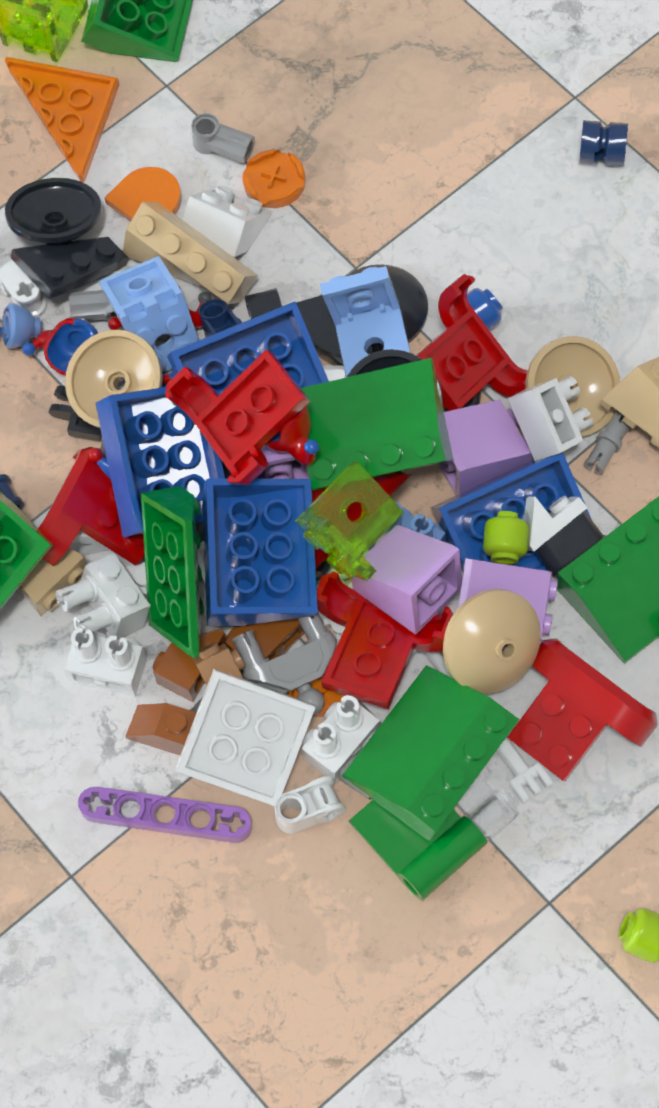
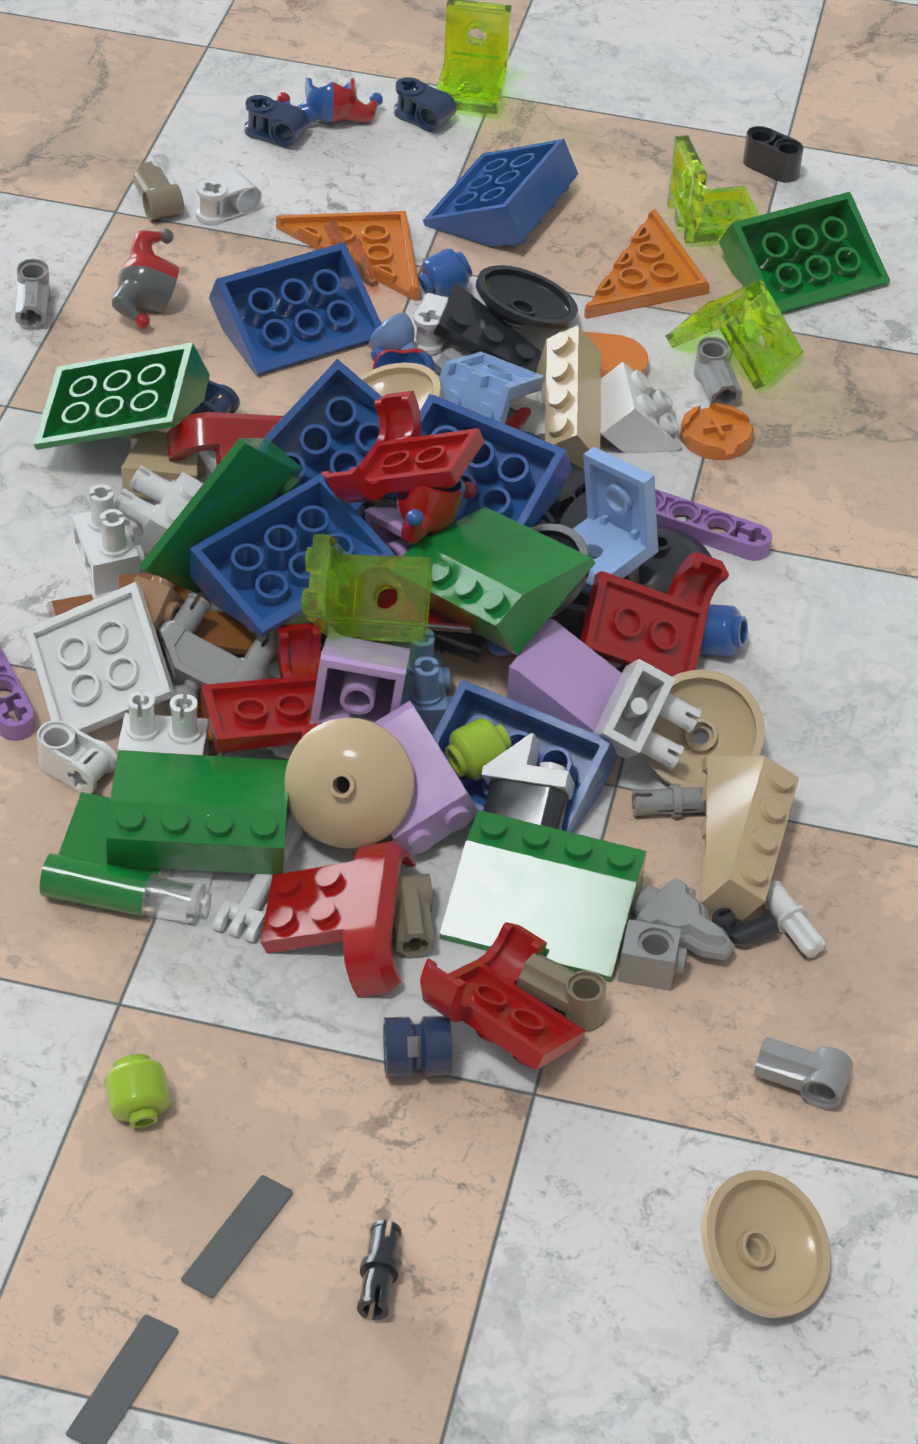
camera: 45 degrees right, 20 degrees down
none -> dark tan piece [393,874,434,959]
none -> medium lavender beam [655,489,772,561]
none -> clear neon green bracket [665,279,804,390]

